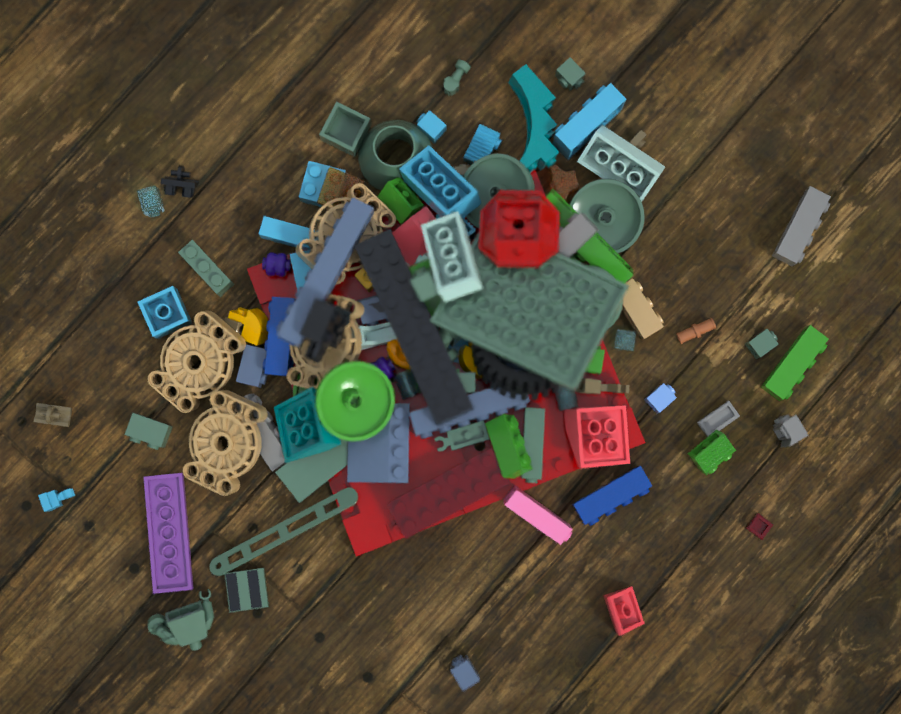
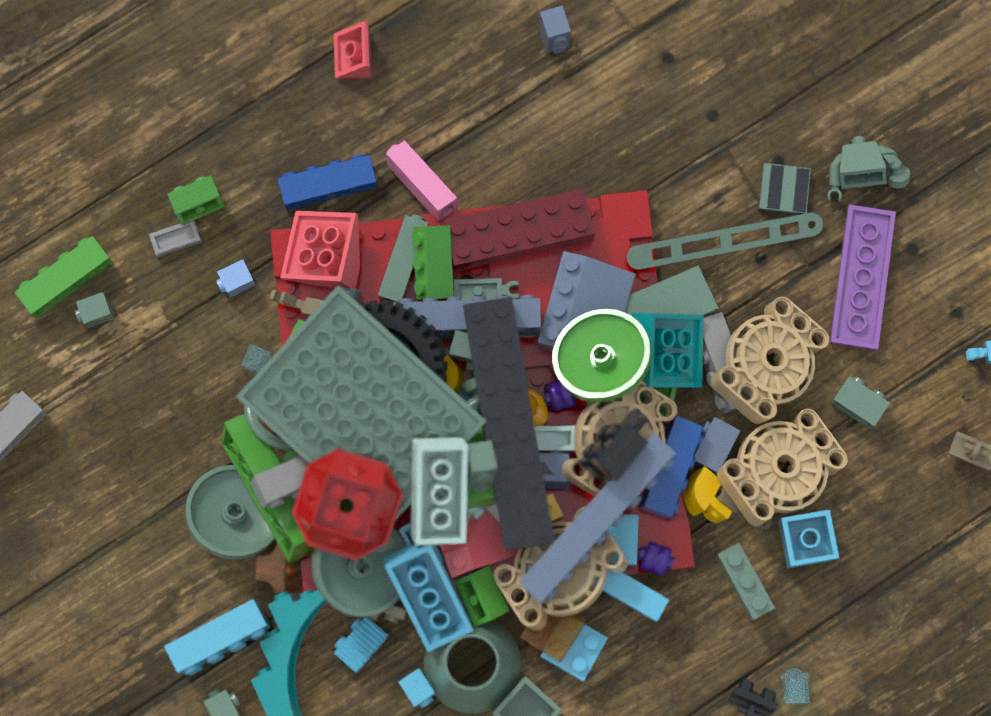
camera: 165 degrees left, 5 degrees down
clear light blue piece [393,369,421,400] -> none
light aqua brick [577,125,665,202] -> none
tan brick [622,279,664,341] -> none
dark tan plate [629,130,647,149] -> none
nougat pin [676,318,716,344] -> none
dark red tile [745,513,773,540] -> none
light grey window [773,414,808,448] -> none

